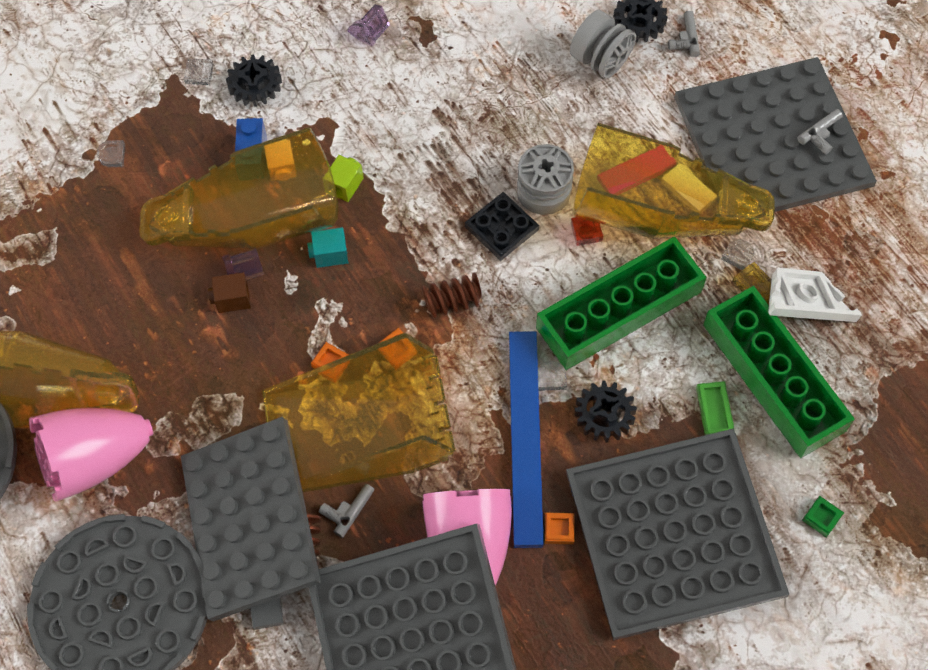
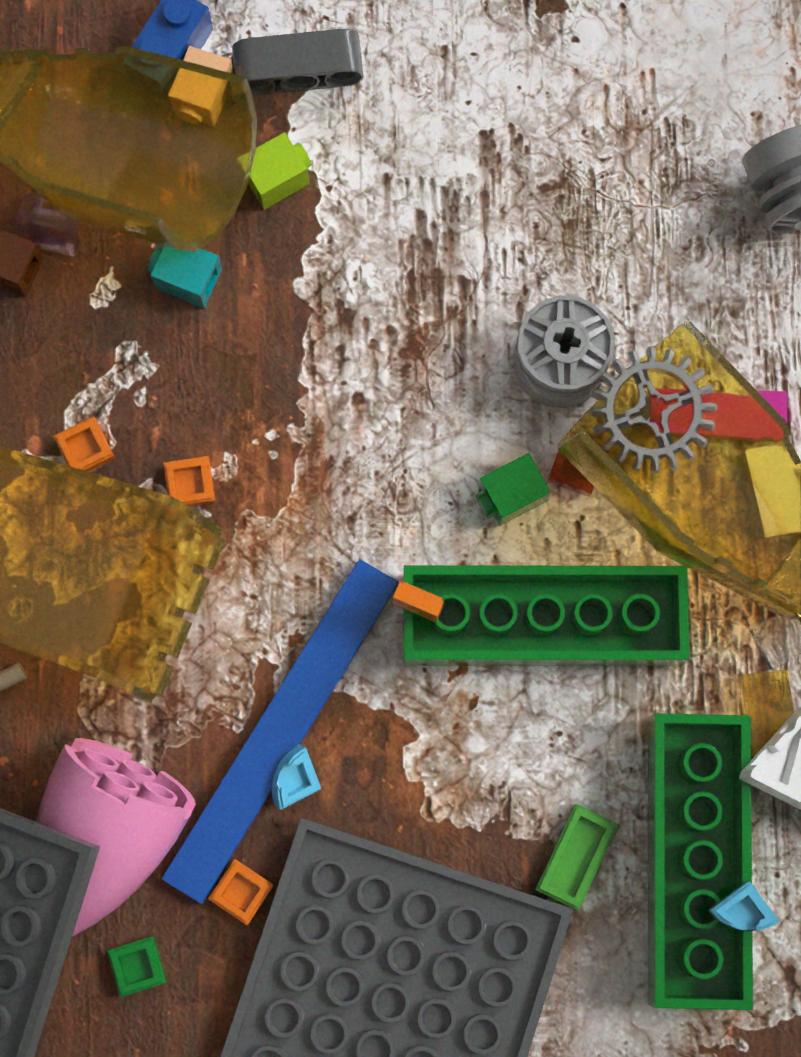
camera: 30 degrees right, 15 degrees up
copper piece [422,273,482,318] -> none
black tile [465,192,540,261] -> none
black gear [574,381,637,443] -> none
none -> green tile [107,936,167,997]
none -> dark grey beam [232,29,364,95]
none -> medium azure tile [272,744,321,810]
none -> orange tile [393,581,444,623]
none -> green brick [475,453,551,526]
none -> light grey gear [590,346,717,473]
none -> medium azure tile [708,881,780,931]

